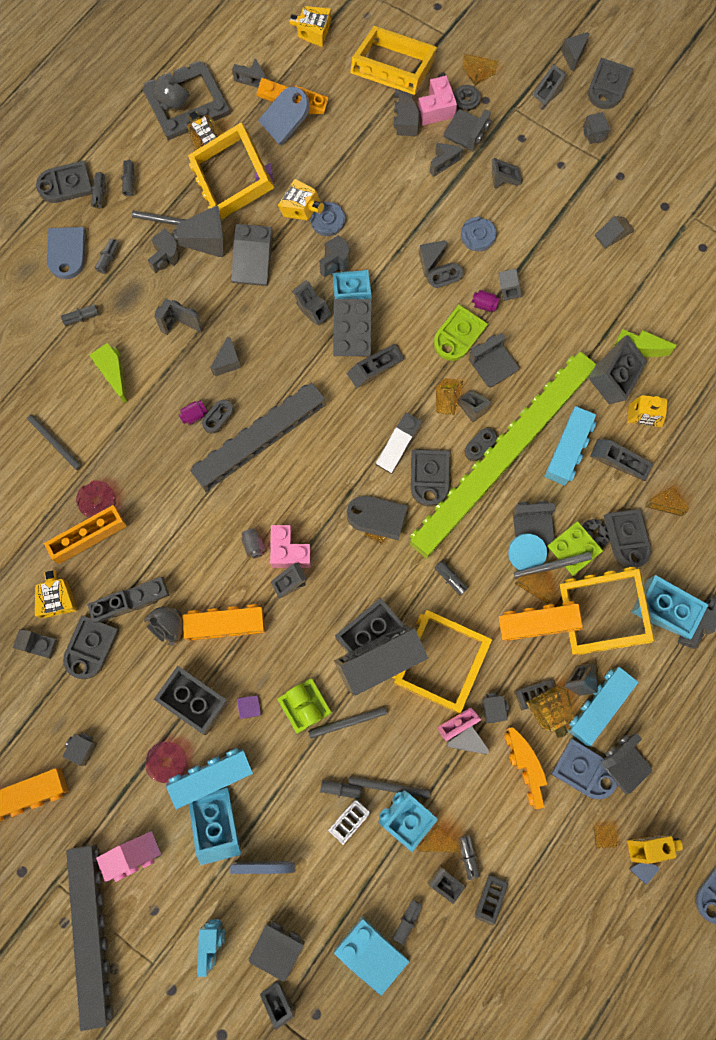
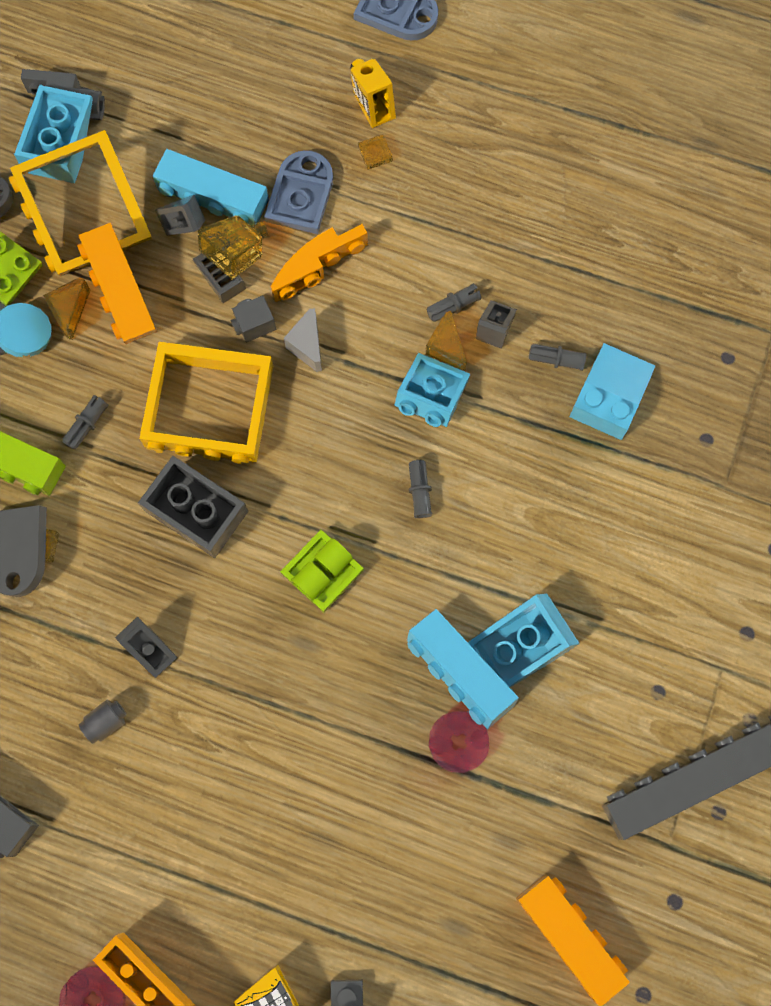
camera: 105 degrees left, 0 degrees up
dark grey brick [62,732,97,766] -> none
dark grey tile [63,615,119,679] -> none
dark grey slope [87,577,170,623] -> none
bright pink brick [96,831,161,882] -> none
dark grey cylinder [144,607,183,646] -> none
dark grey brick [153,666,230,735] -> none
light orange brick [182,604,265,641] -> none
medium azure plate [197,919,225,977] -> none
sand blue tile [230,861,296,874] -> none
medium lavender slope [237,696,261,719] -> none
dark grey bracket [249,921,305,981] -> none
dark grey slope [260,981,296,1030] -> none
bright pink brick [270,525,311,568] -> none
dark grey bar [308,707,387,739] -> none
slope [328,799,370,845] -> none
dark grey piece [334,625,428,696] -> none
dark grey bar [348,776,430,798] -> none
bright pink slope [437,707,481,741] -> none
dark grey slope [473,875,508,926] -> none
dark grey bar [514,552,592,580] -> none
dark grey bracket [600,733,652,794] -> none
sand blue tile [629,863,660,885] -> none

